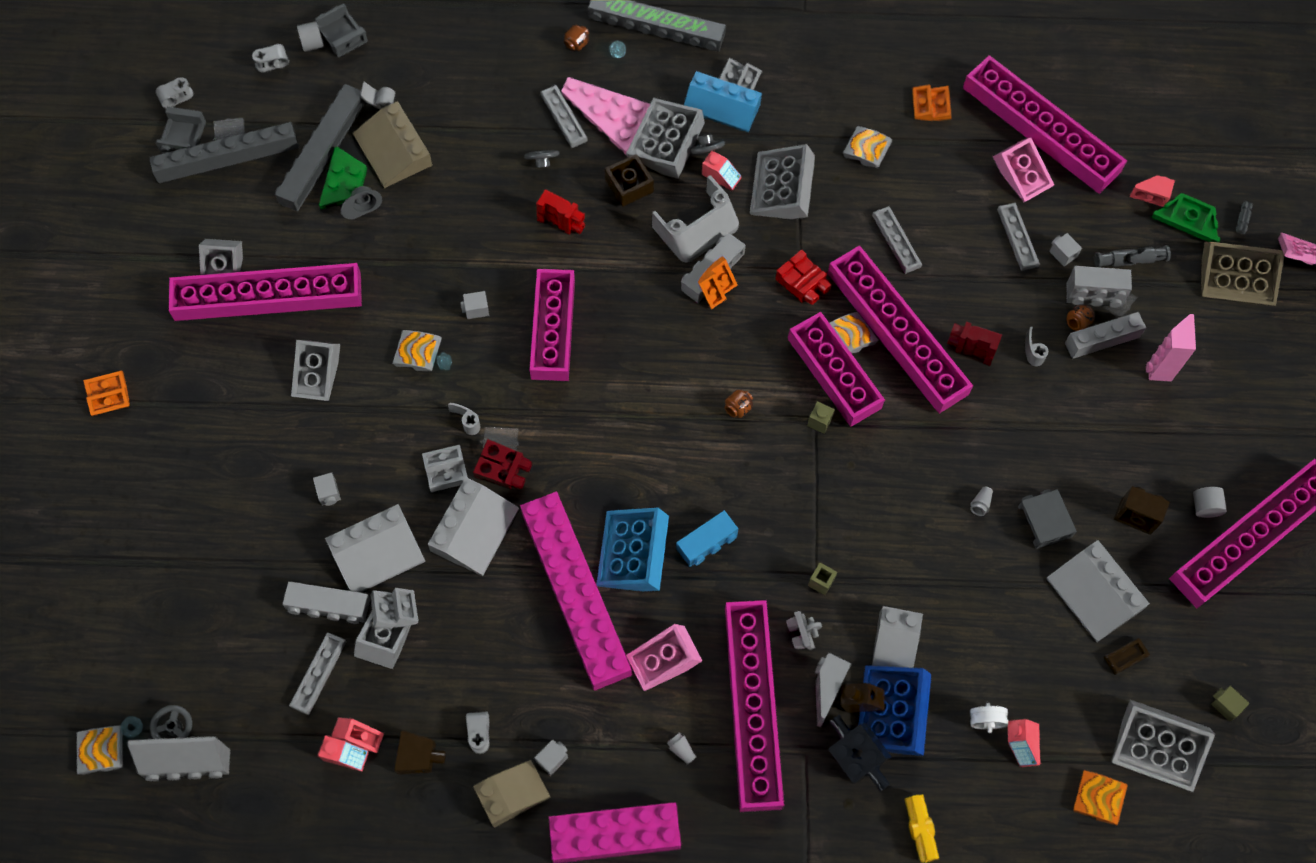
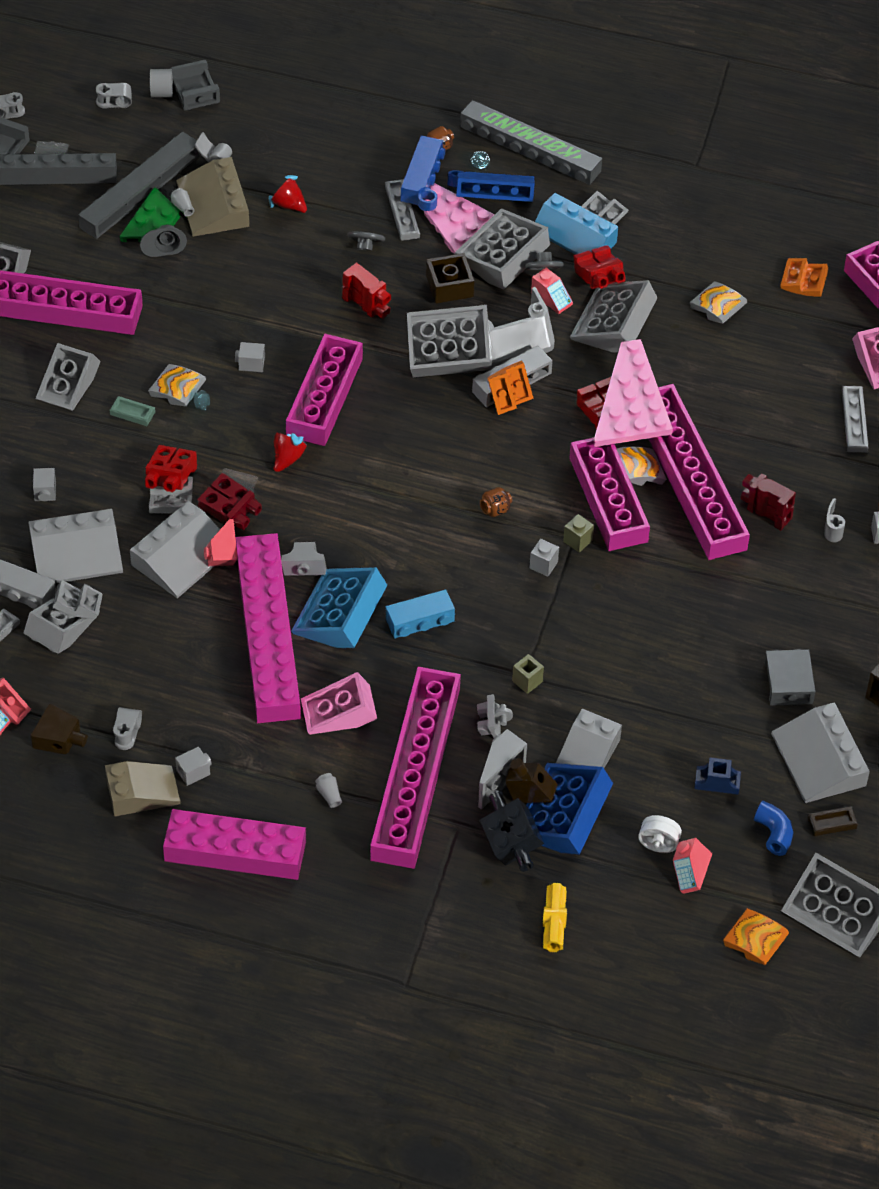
camera: 15 degrees right, 15 degrees down
light grey panel [448,403,481,435] -> none
light grey tile [872,206,922,274] -> none
light grey cone [970,487,993,516] -> none
none -> sand green tile [110,396,155,426]
none -> red hips [145,445,197,492]
none -> light grey cone [171,188,195,217]
none -> coral slope [204,519,238,566]
none -> red hat [268,175,307,213]
none -> red hat [273,432,307,472]
none -> light grey brick [281,542,327,575]
none -> hinge [401,136,445,211]
none -> light grey slope [407,305,493,377]
none -> blue hinge [447,170,535,202]
none -> light grey brick [530,539,559,577]
none -> red hips [573,245,625,289]
none -> bright pink wing [594,339,673,447]
none -> dark blue brick [694,757,741,795]
none -> blue cylinder [754,800,793,856]

